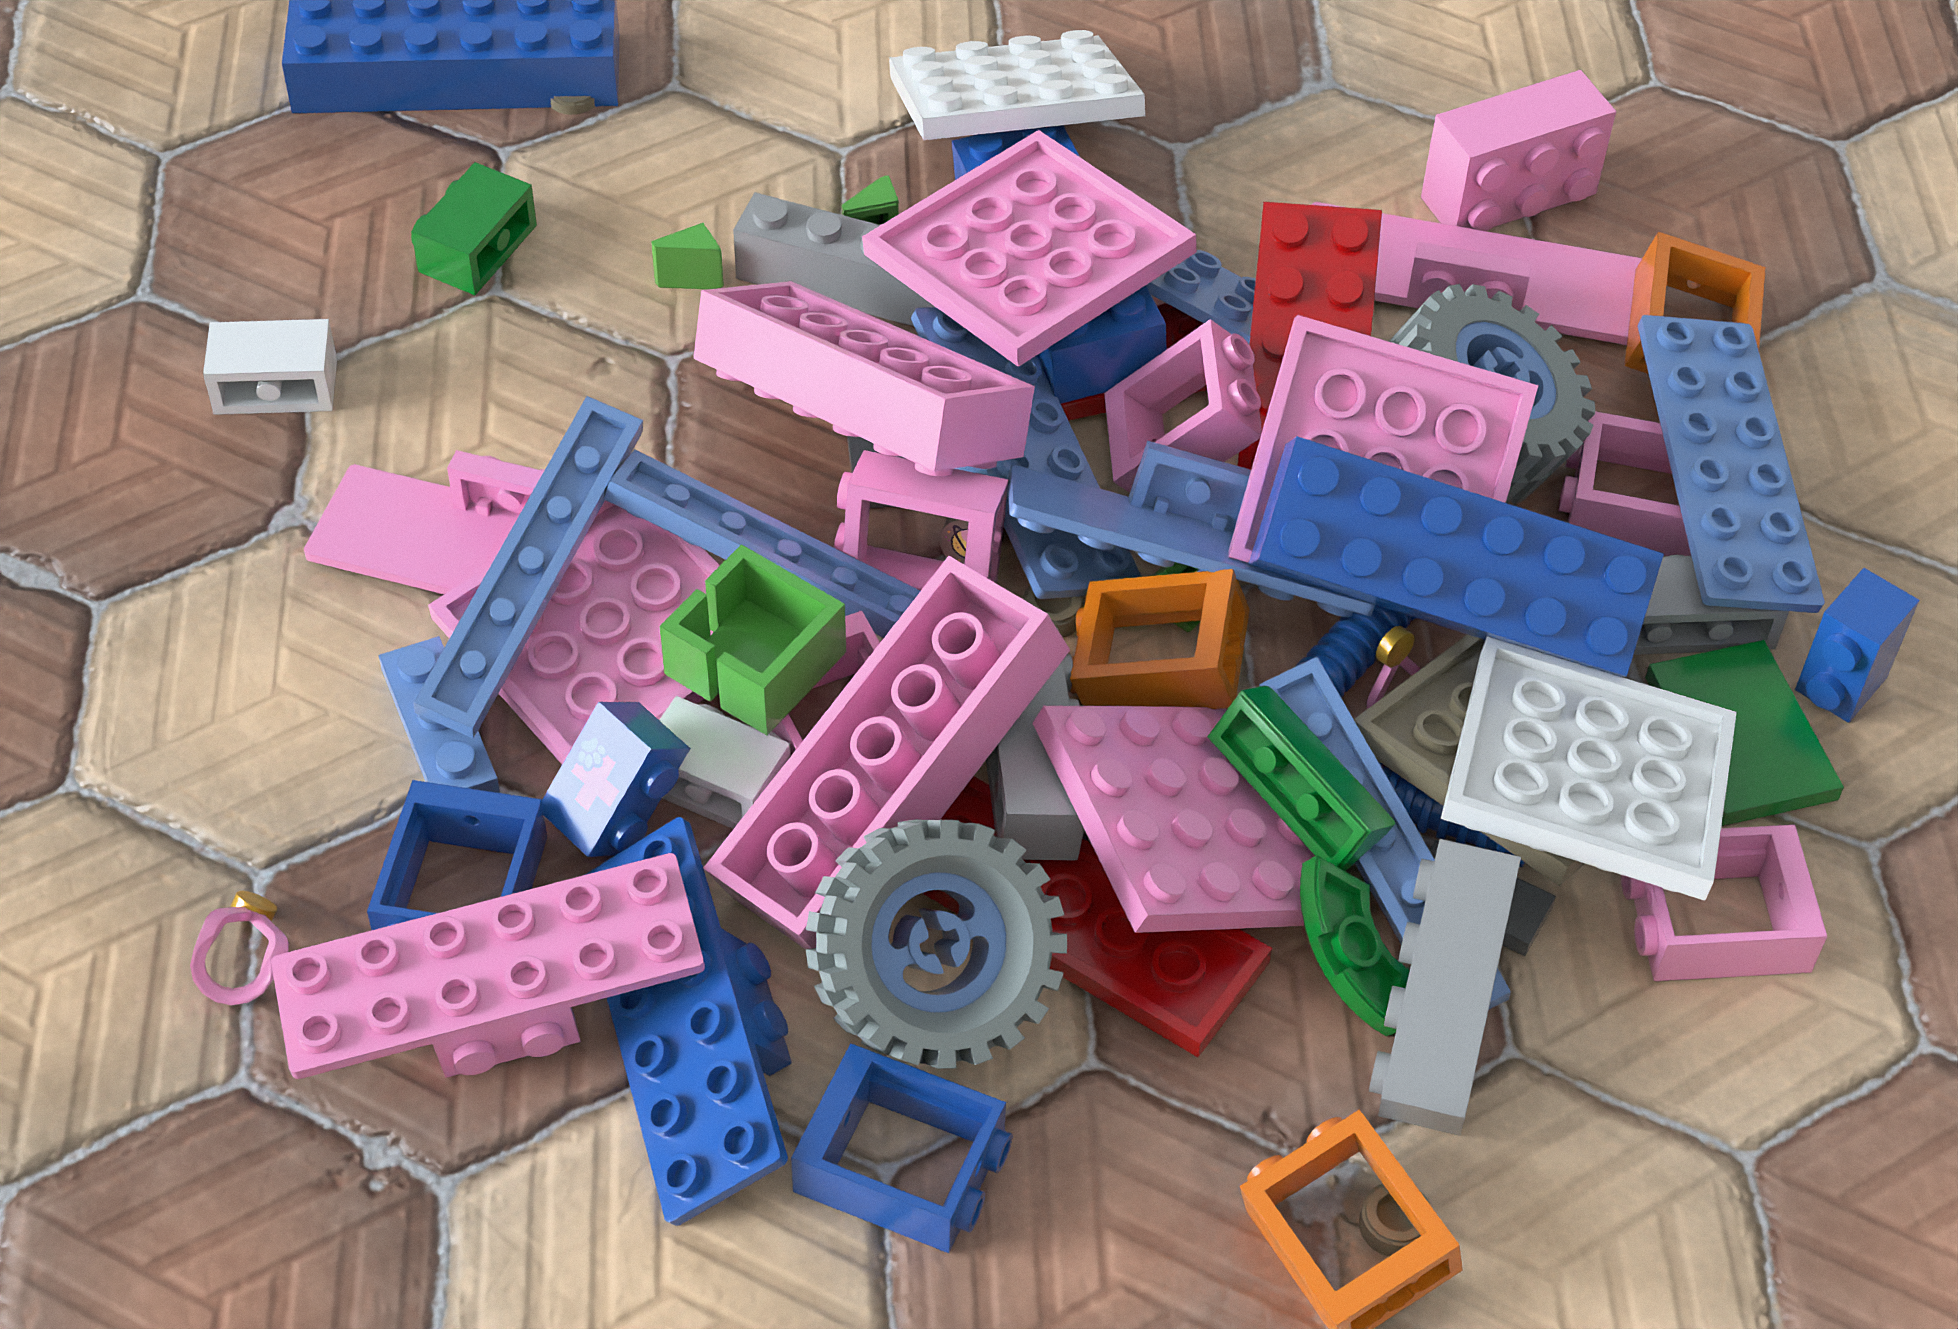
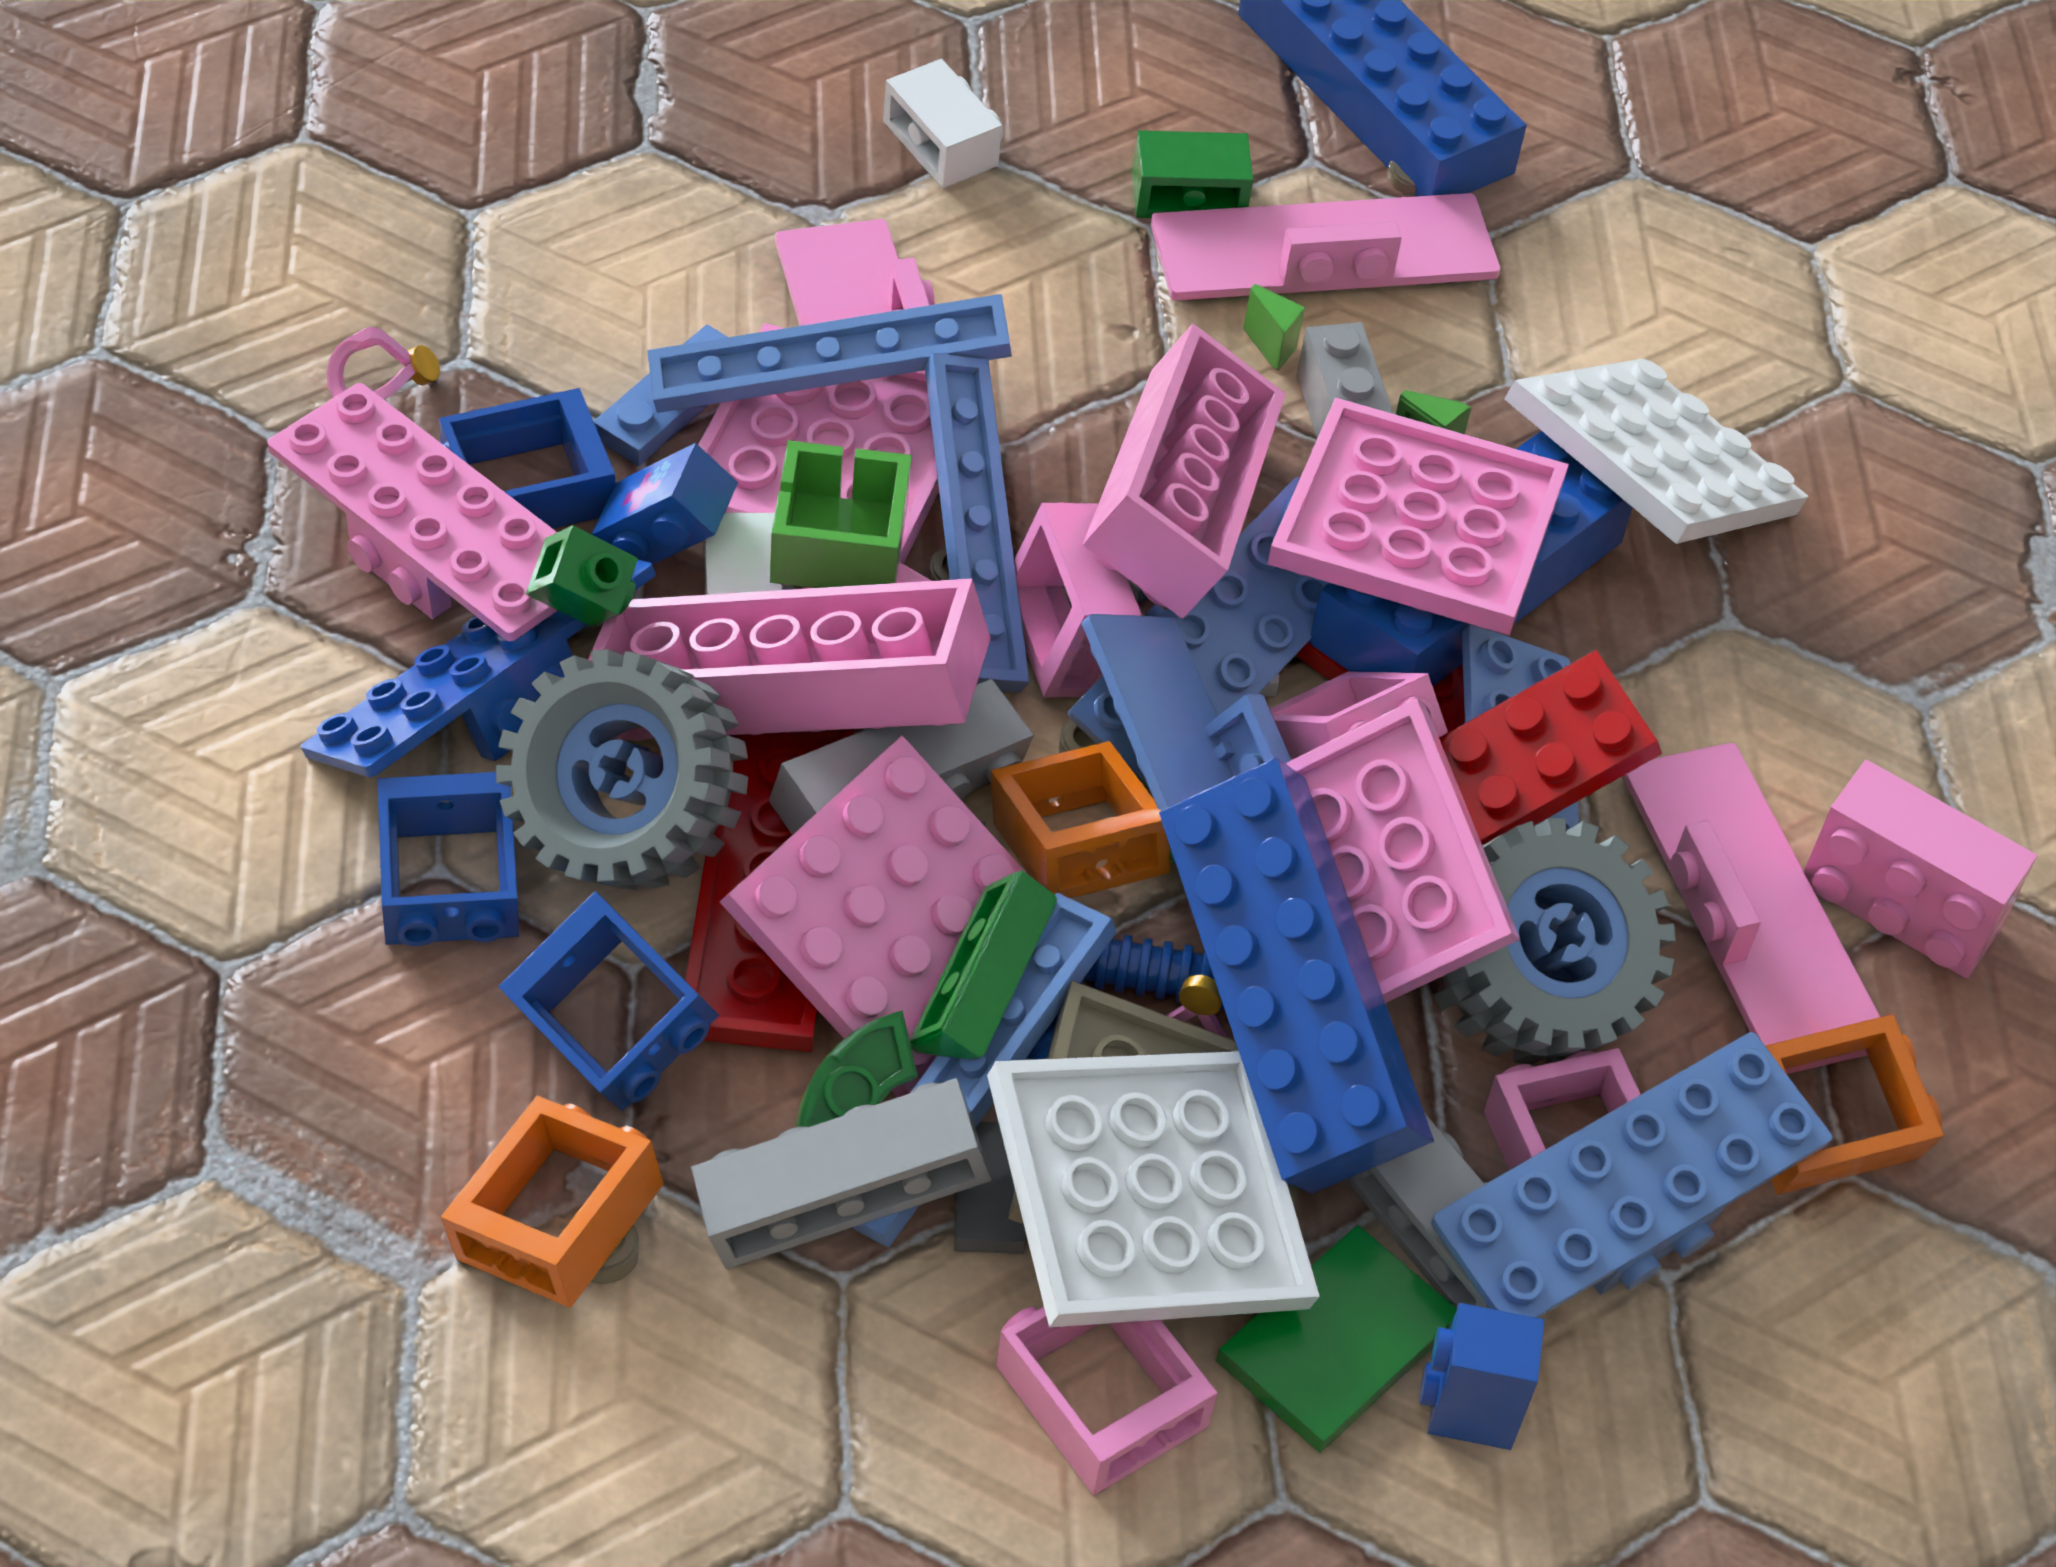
camera: 55 degrees right, 0 degrees up
none -> blue window [498,891,719,1112]
none -> green brick [525,525,638,626]
none -> bright pink bracket [1151,193,1500,301]

